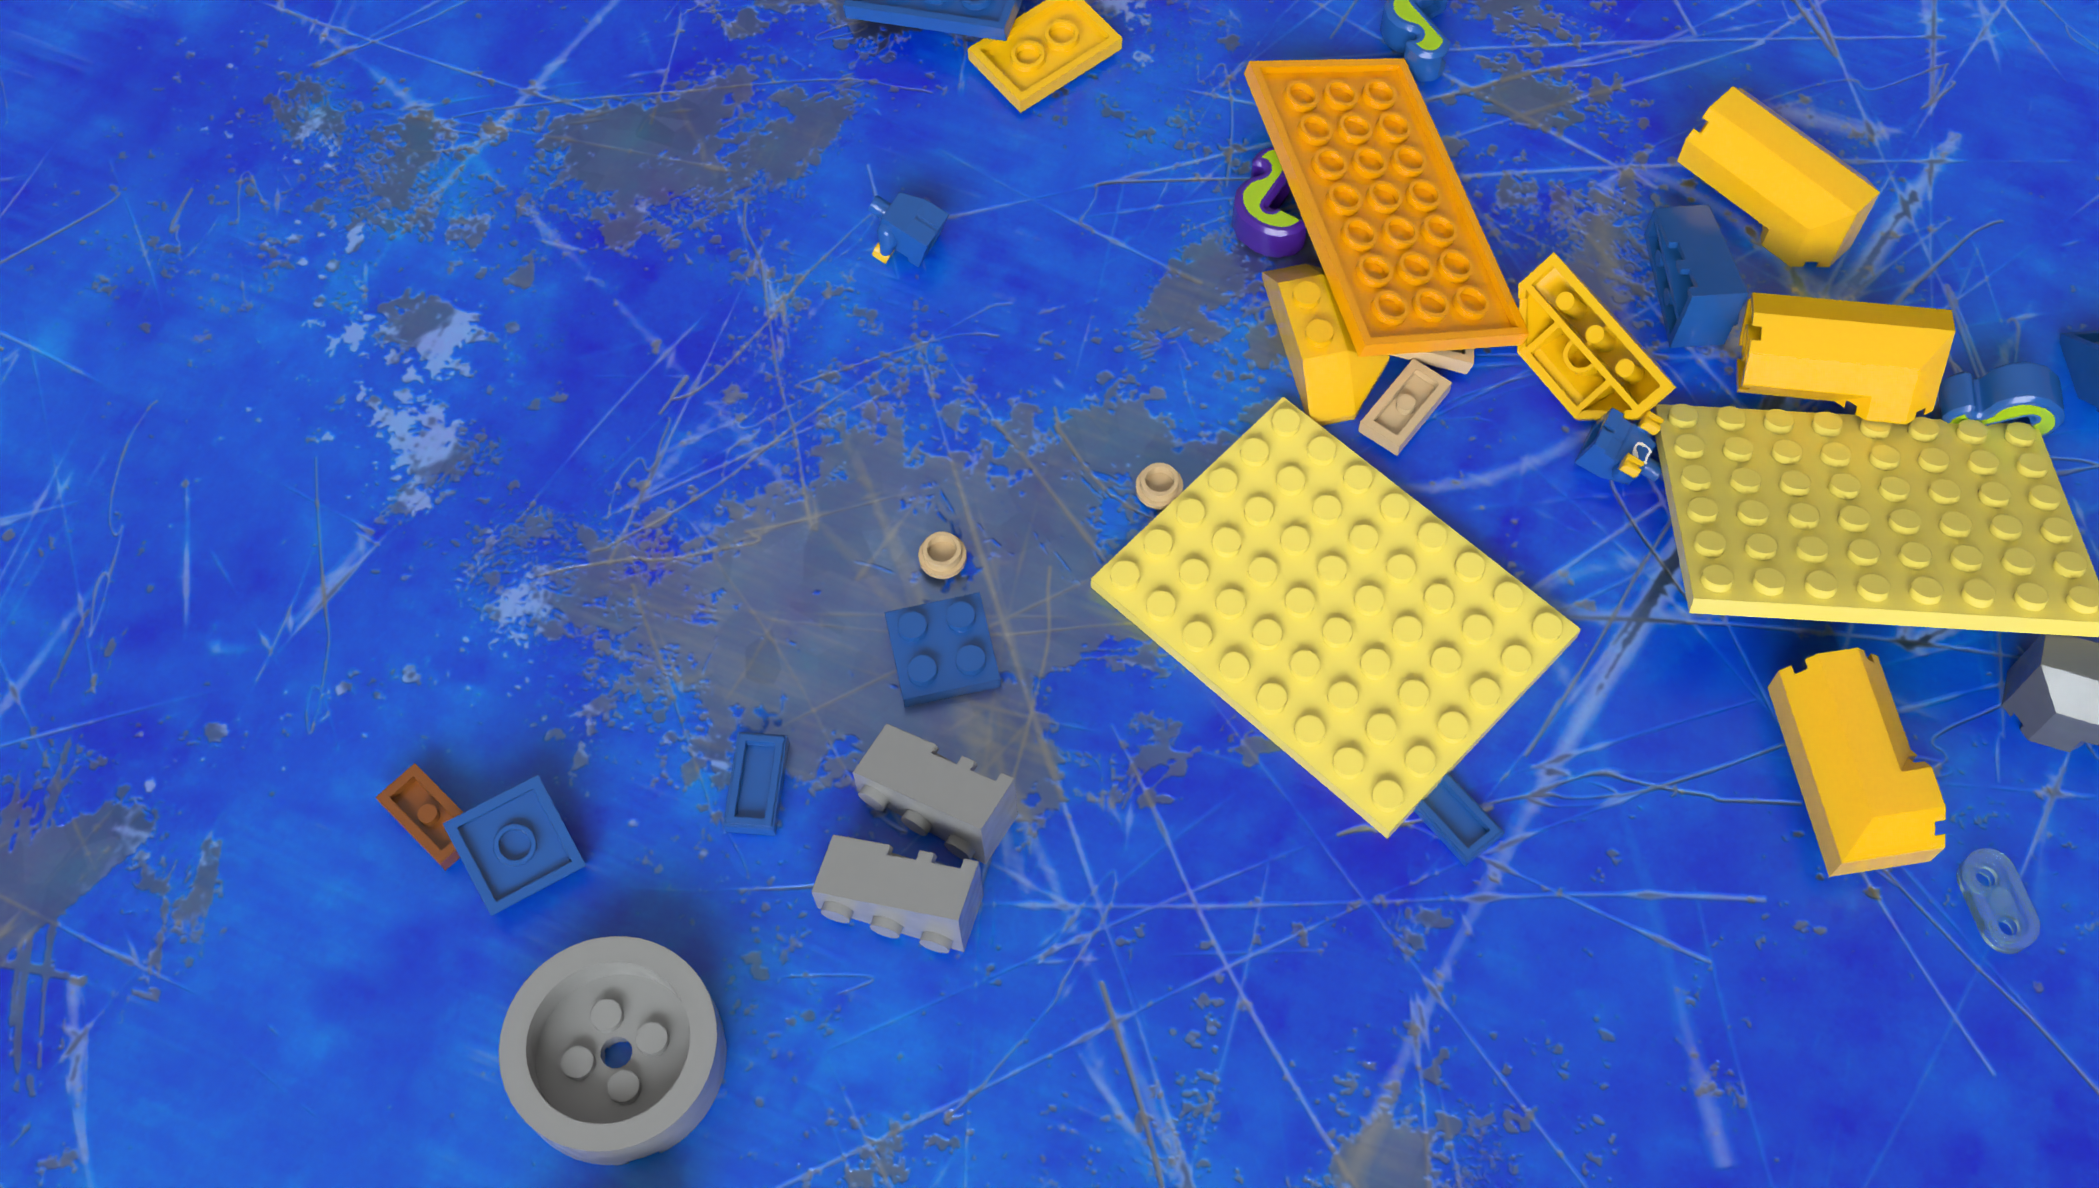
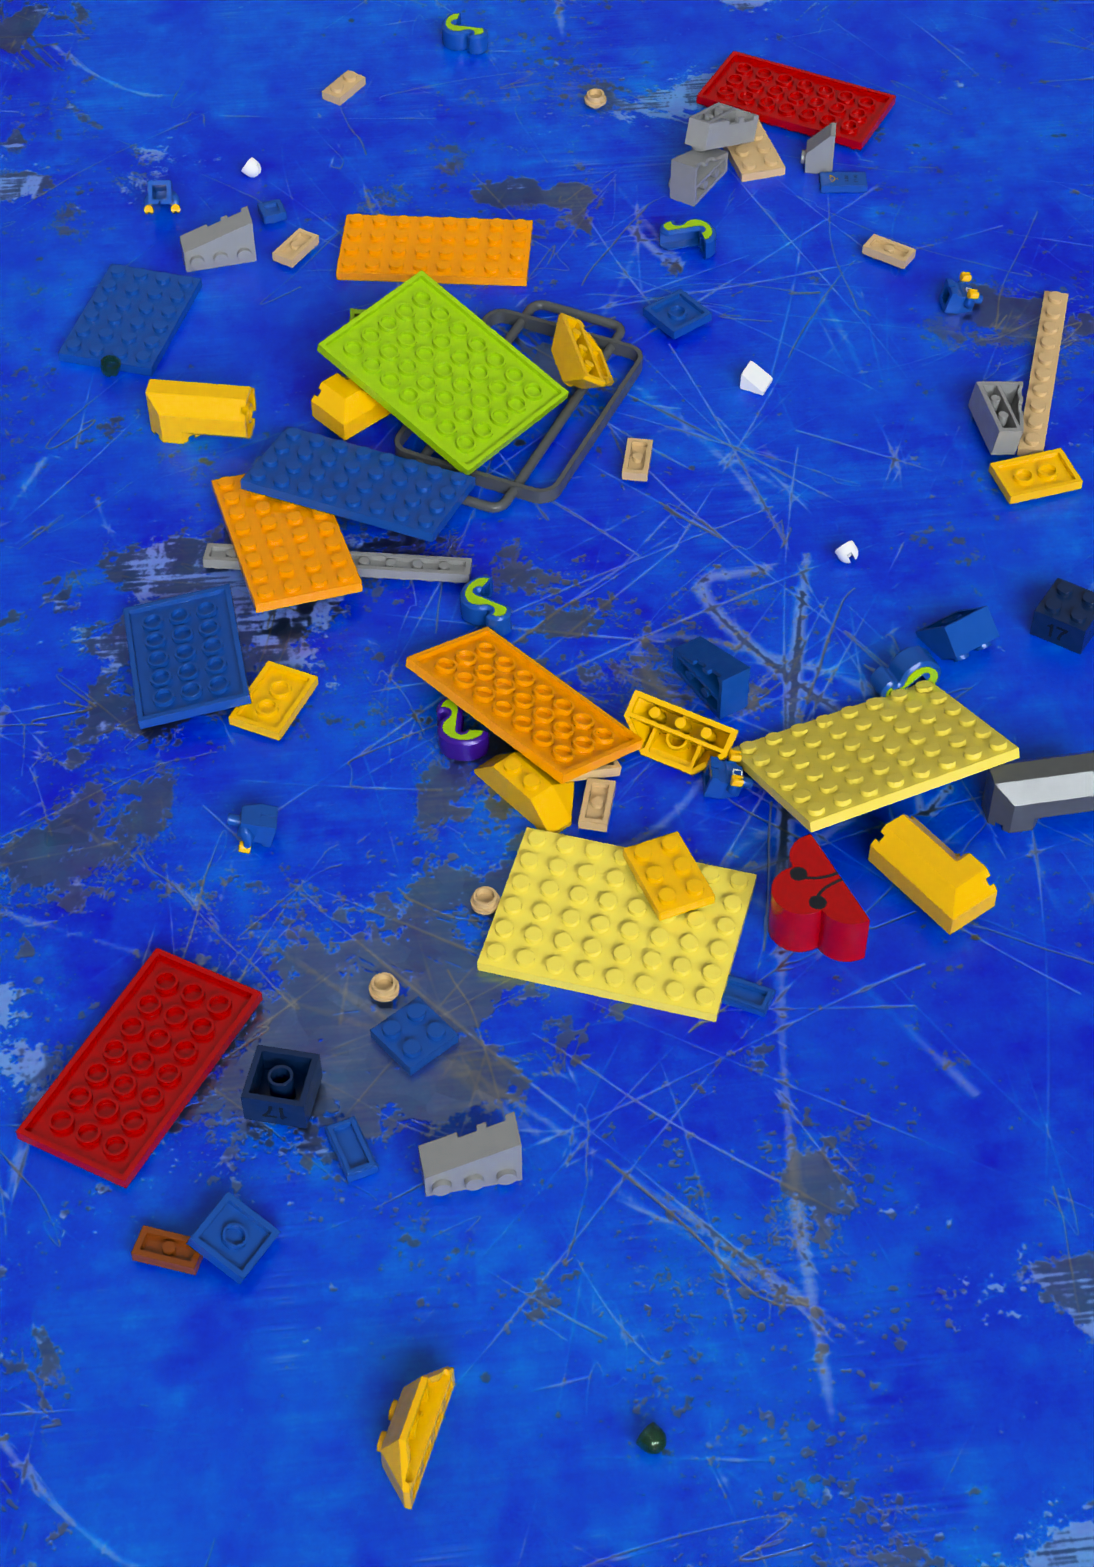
camera: 30 degrees left, 15 degrees down
light grey brick [499,936,727,1165] -> none
light grey wedge [853,723,1018,865] -> none
yellow brick [1677,86,1880,267] -> none
yellow brick [1736,292,1956,424] -> none
clear light blue plate [1956,848,2040,954] -> none
none -> red plate [16,948,263,1189]
none -> dark blue brick [241,1045,322,1129]
none -> yellow plate [623,831,715,921]
none -> red brick [768,834,870,962]
none -> white hinge [835,540,859,563]

